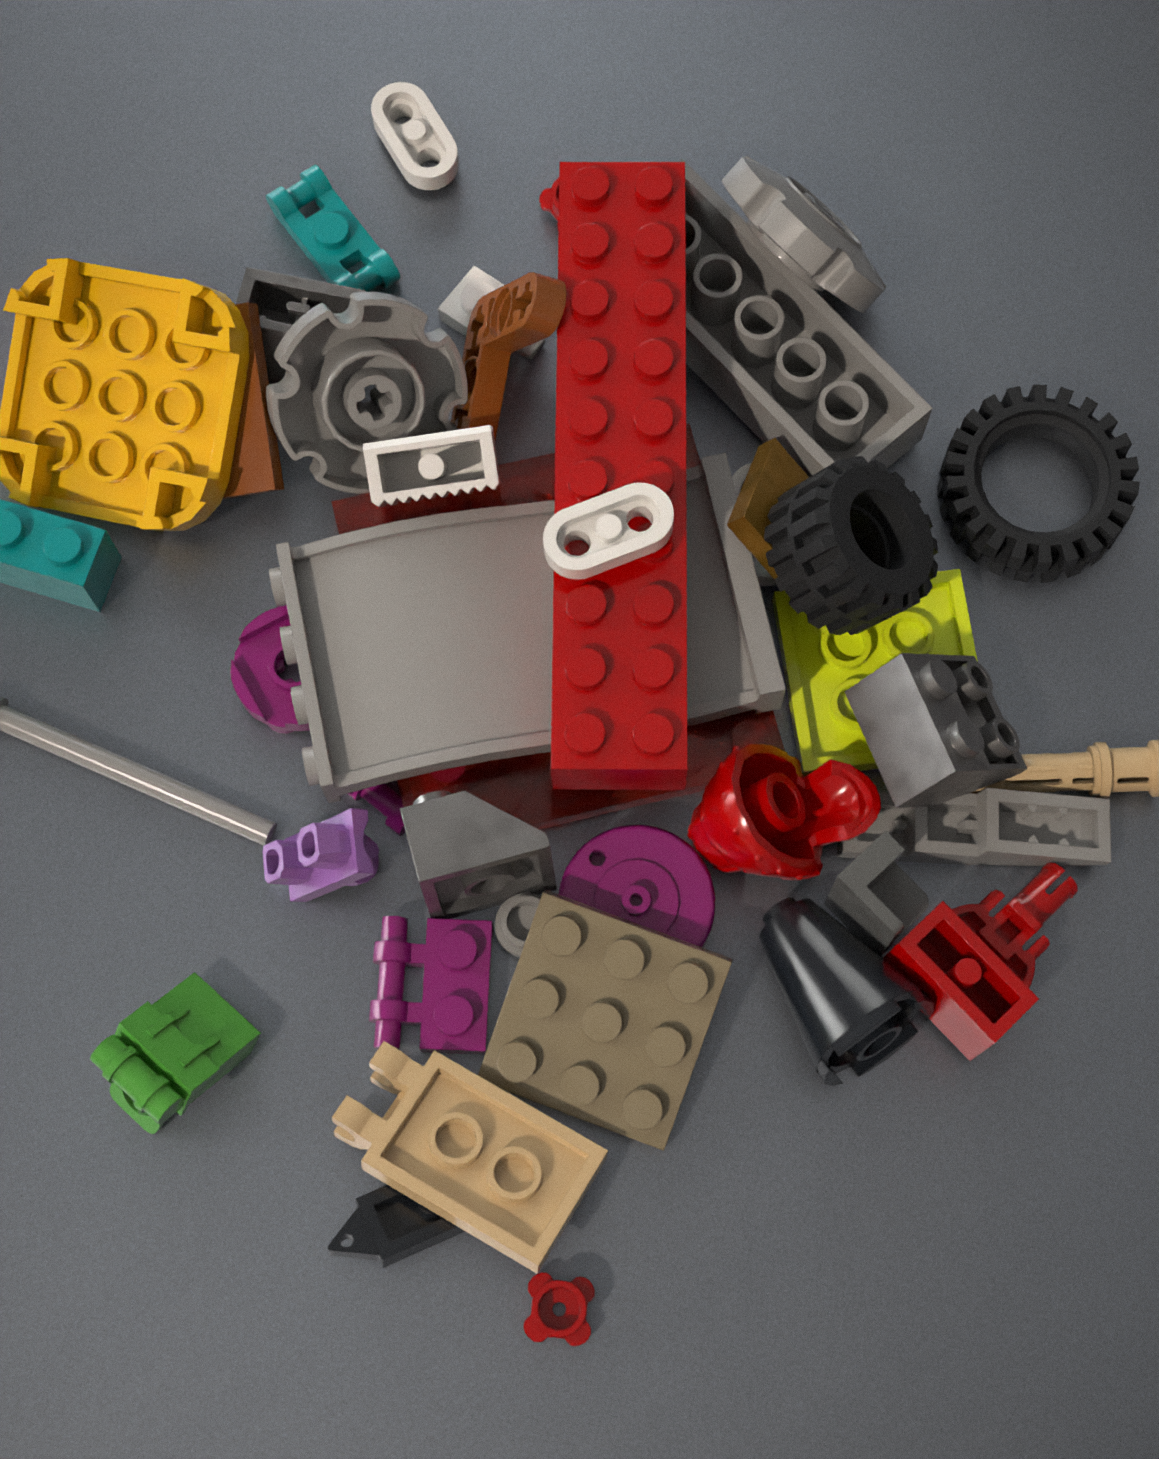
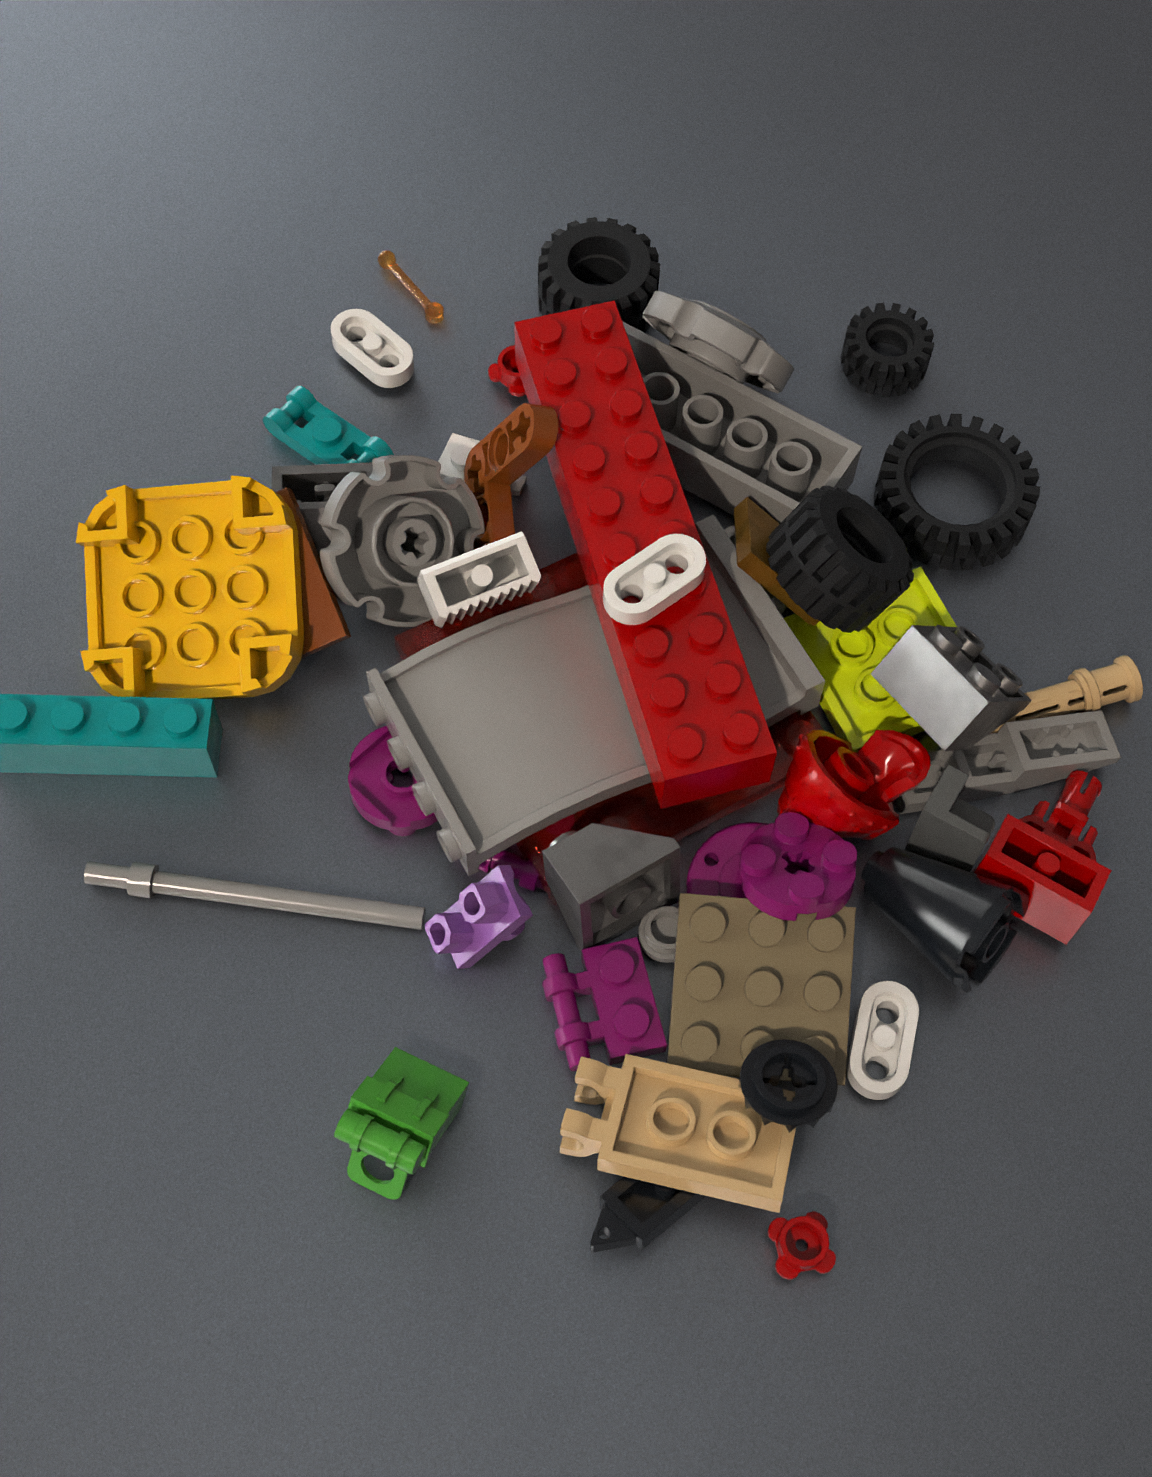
camera: 20 degrees left, 10 degrees down
none -> clear orange hinge [377,250,444,324]
none -> black tyre [538,217,660,333]
none -> black gear [738,1039,838,1133]
none -> magenta plate [739,812,857,921]
none -> black tyre [841,303,934,397]
none -> white plate [846,981,919,1100]

